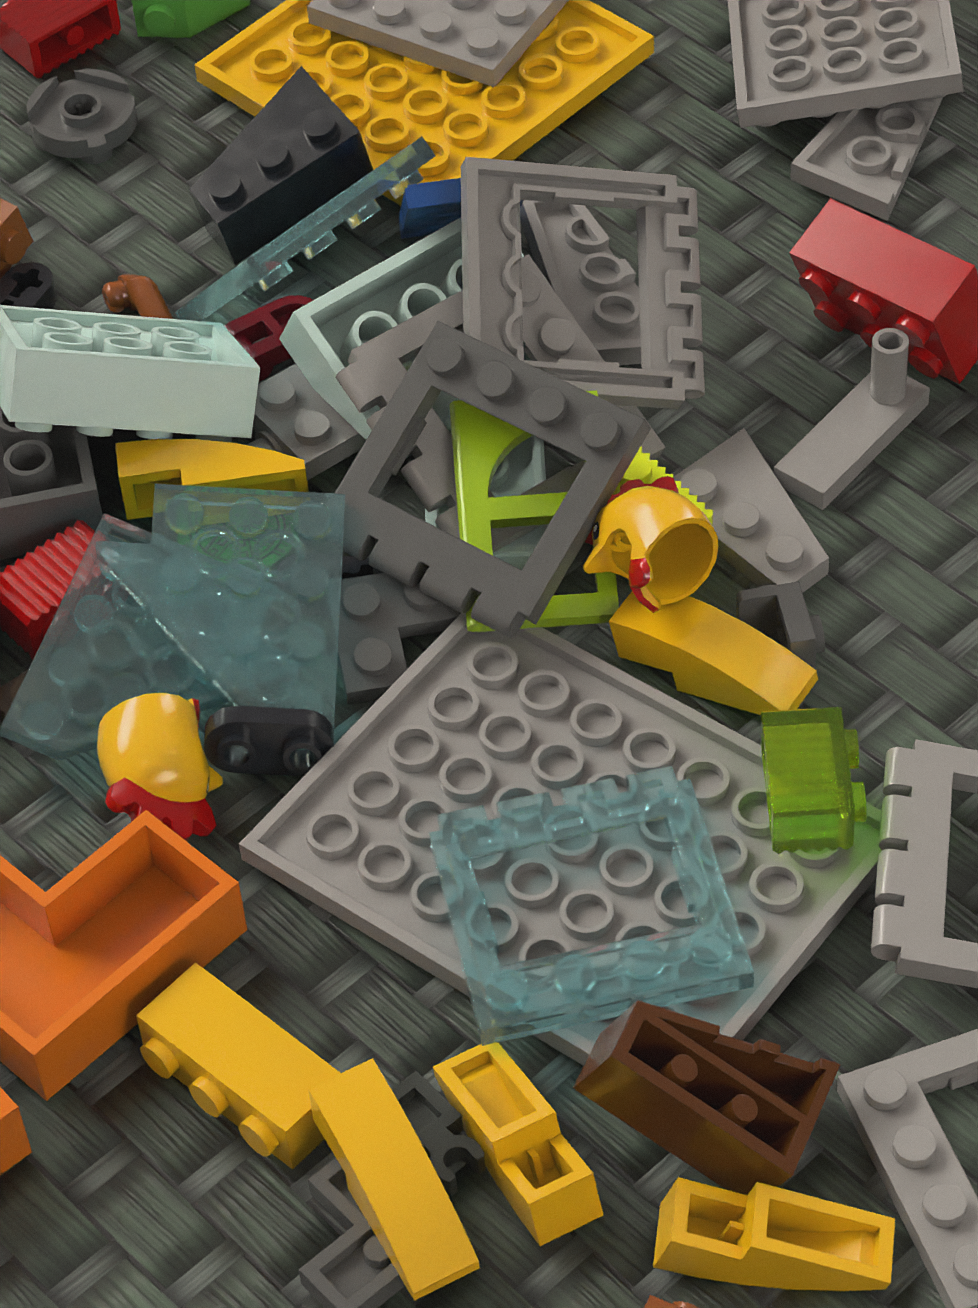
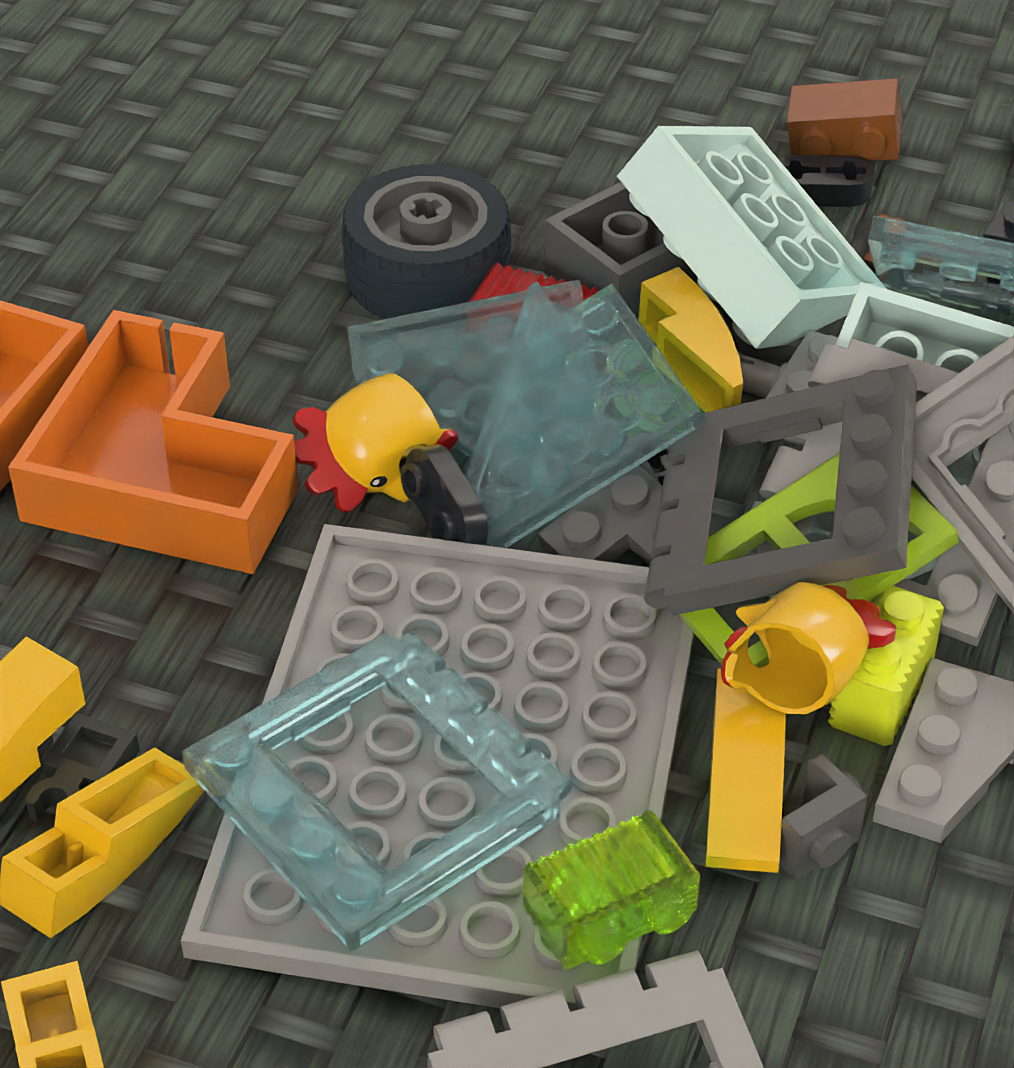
camera: 60 degrees right, 5 degrees down
yellow brick [136,962,341,1170] -> none
reddish brown wedge [573,1000,840,1195] -> none

